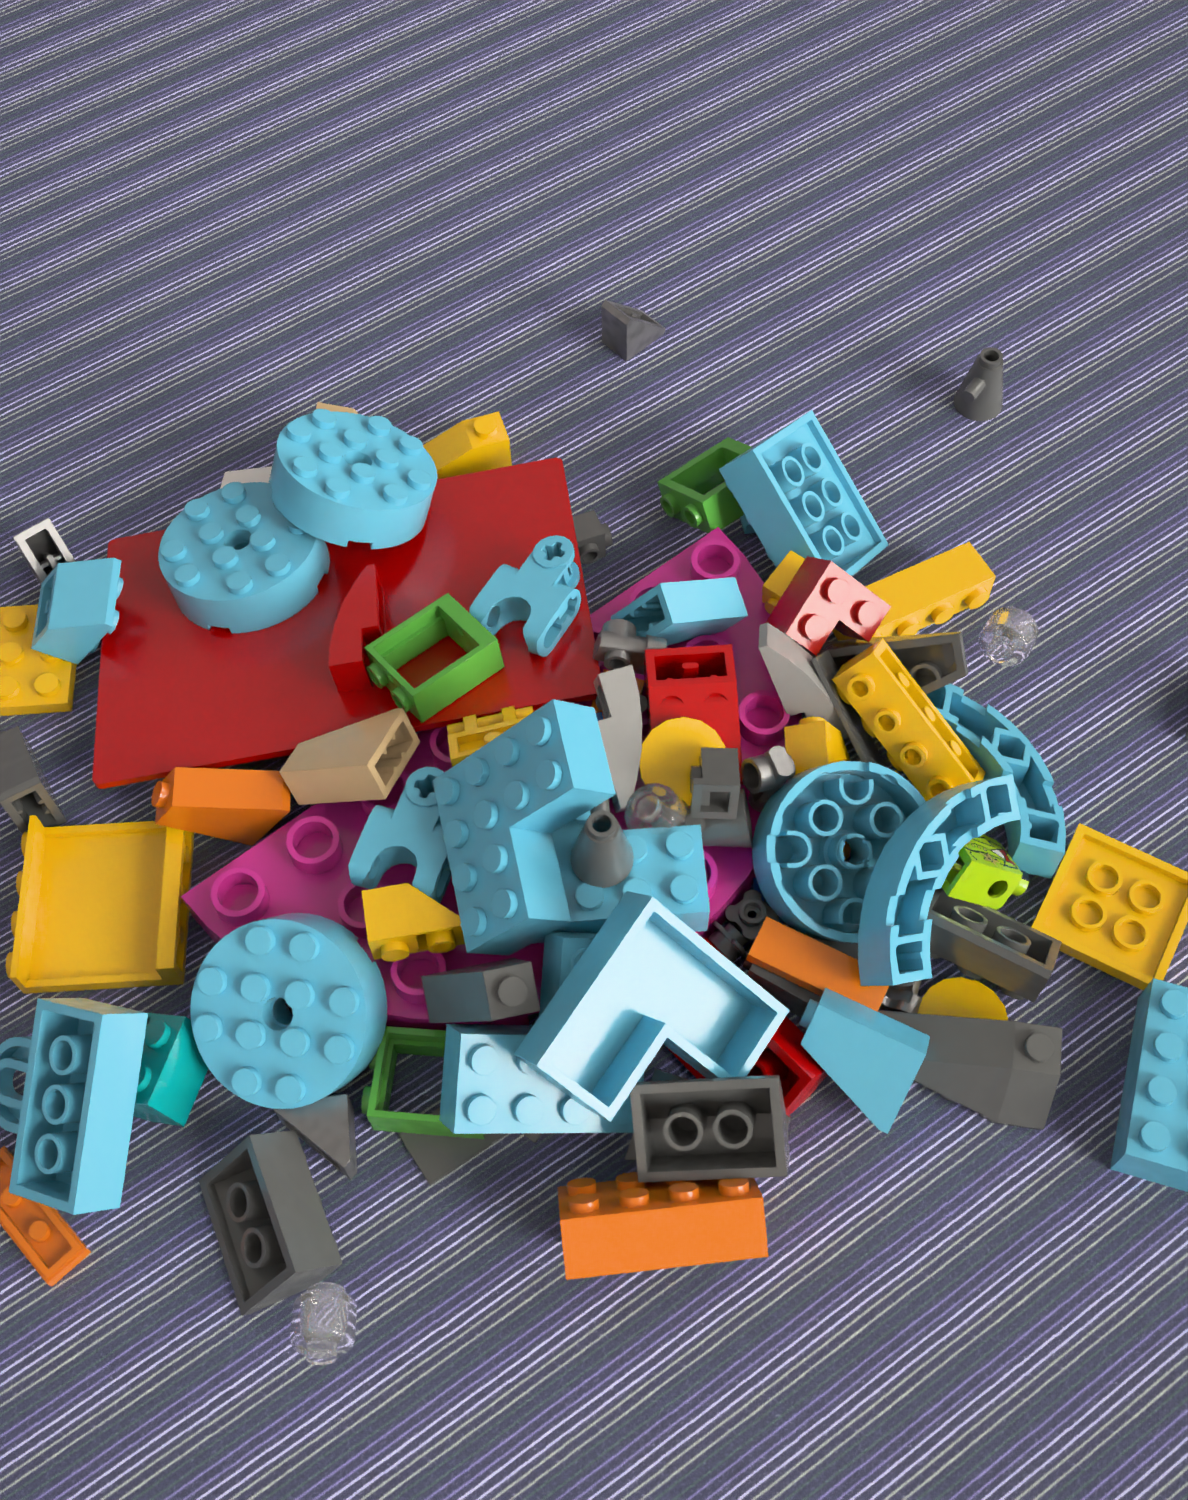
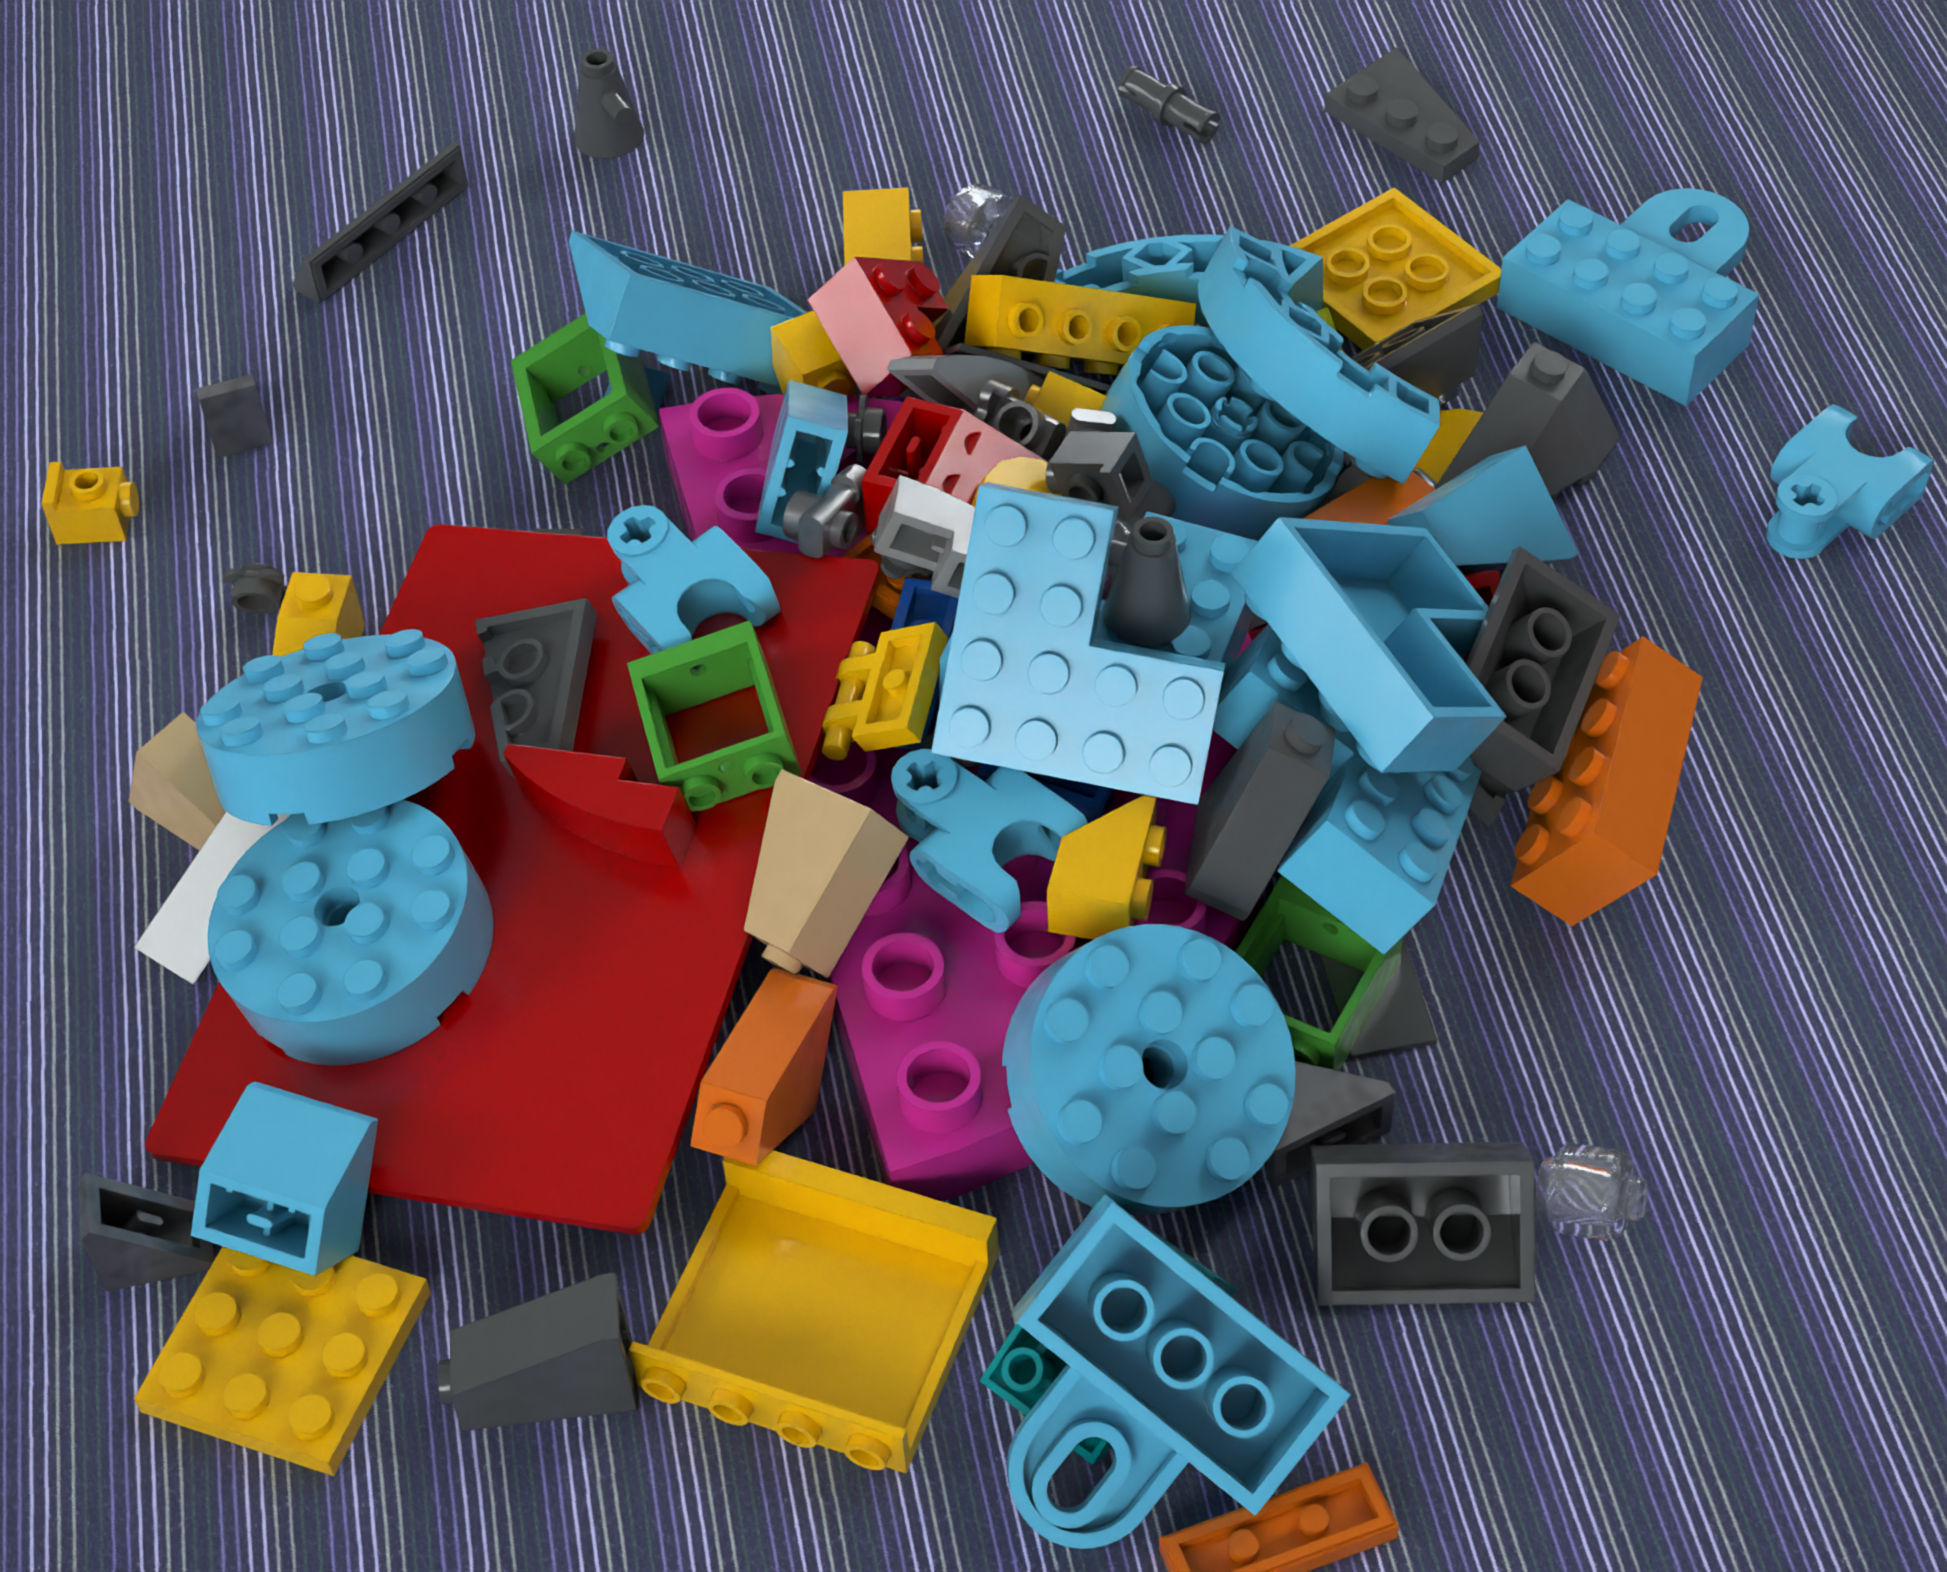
camera: 65 degrees left, 10 degrees down
none -> yellow brick [41,462,139,545]
none -> dark grey plate [224,563,287,614]
none -> dark grey slope [293,142,468,304]
none -> dark grey wing [475,598,598,776]
none -> dark grey plate [845,394,887,467]
none -> flat silver plate [974,379,1066,462]
none -> medium azure piece [1766,404,1934,559]

